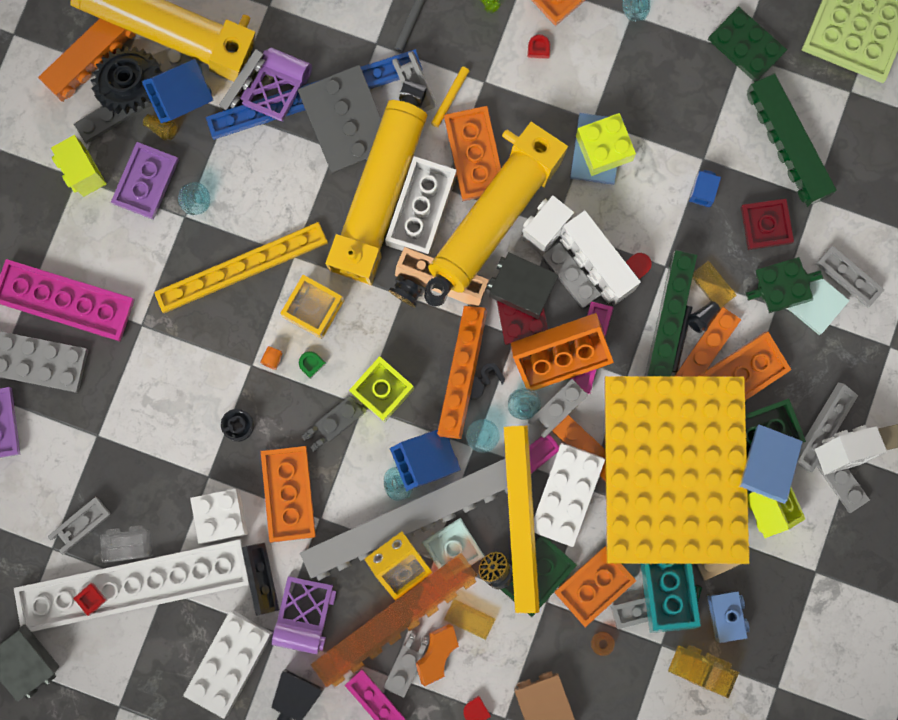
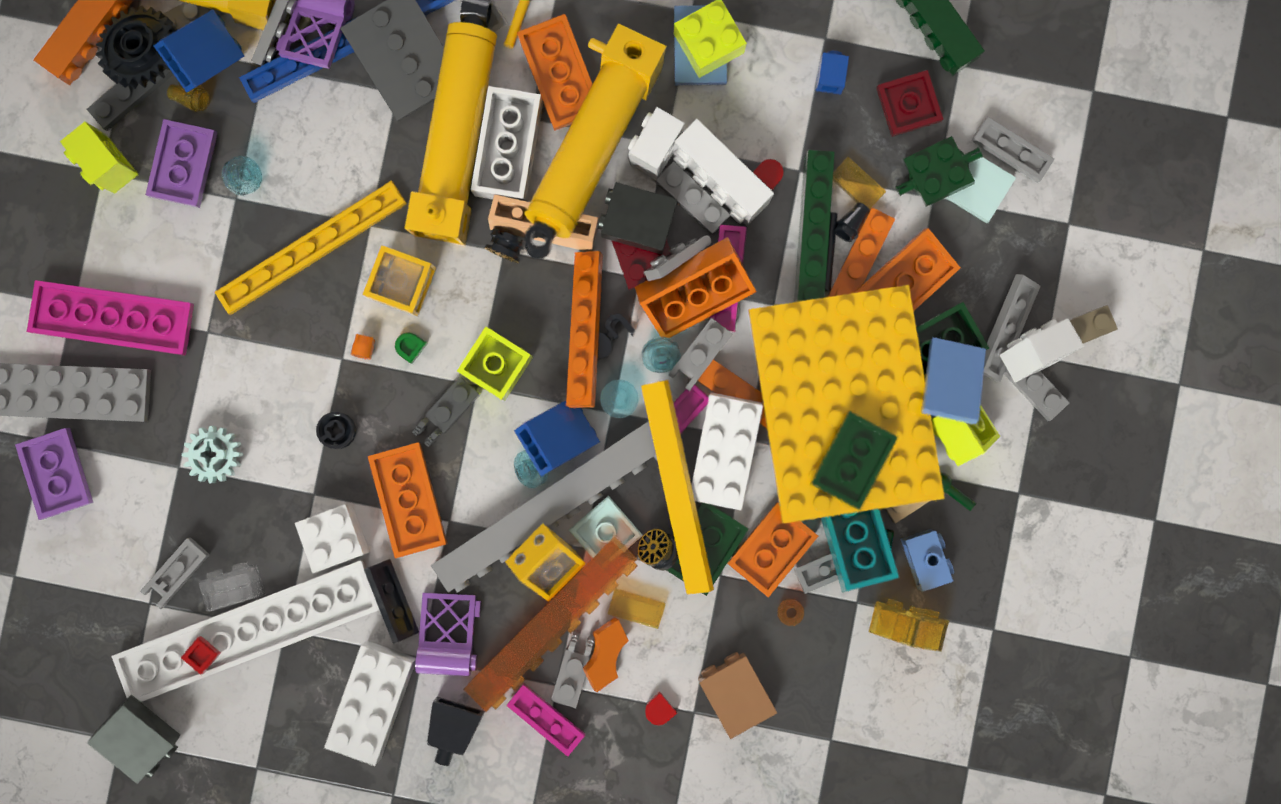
camera: 10 degrees left, 5 degrees up
none -> light aqua gear [182,426,243,483]
none -> light grey hinge [644,235,711,281]
none -> dark green plate [810,411,898,510]
none -> dark green bar [940,472,977,511]

